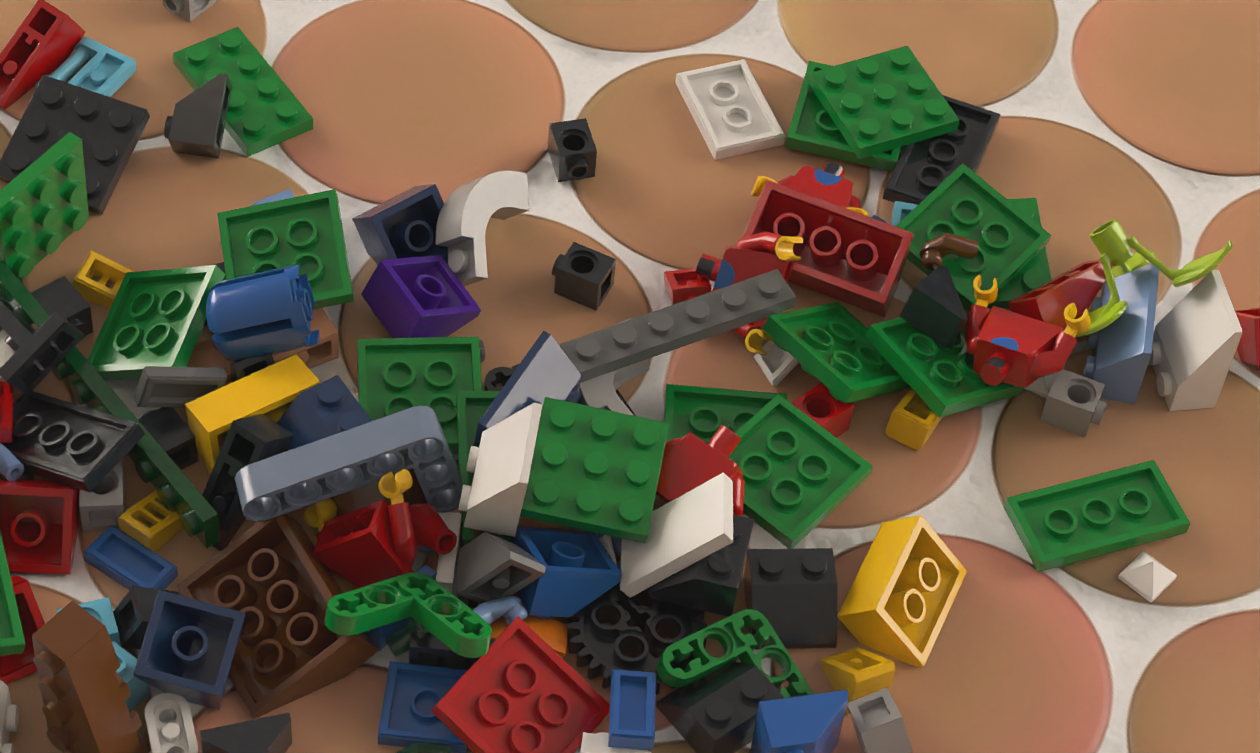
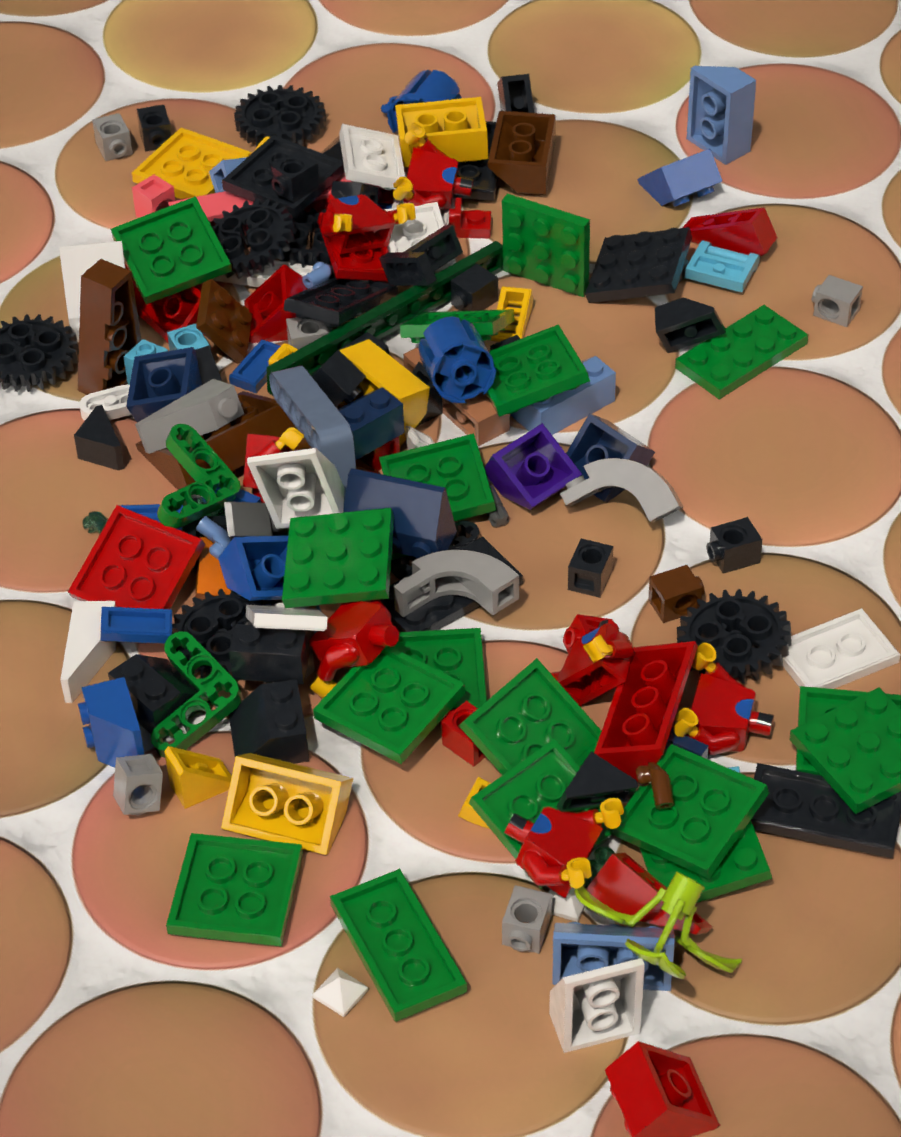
camera: 90 degrees right, 5 degrees down
dark grey tile [134,366,227,408] -> none
dark grey plate [560,269,796,383] -> none
none -> light grey slope [135,379,244,454]
none -> green plate [166,833,303,946]
none -> reddish brown plate [196,278,252,364]
none -> reddish brown brick [648,565,705,623]
none -> black gear [677,589,792,684]

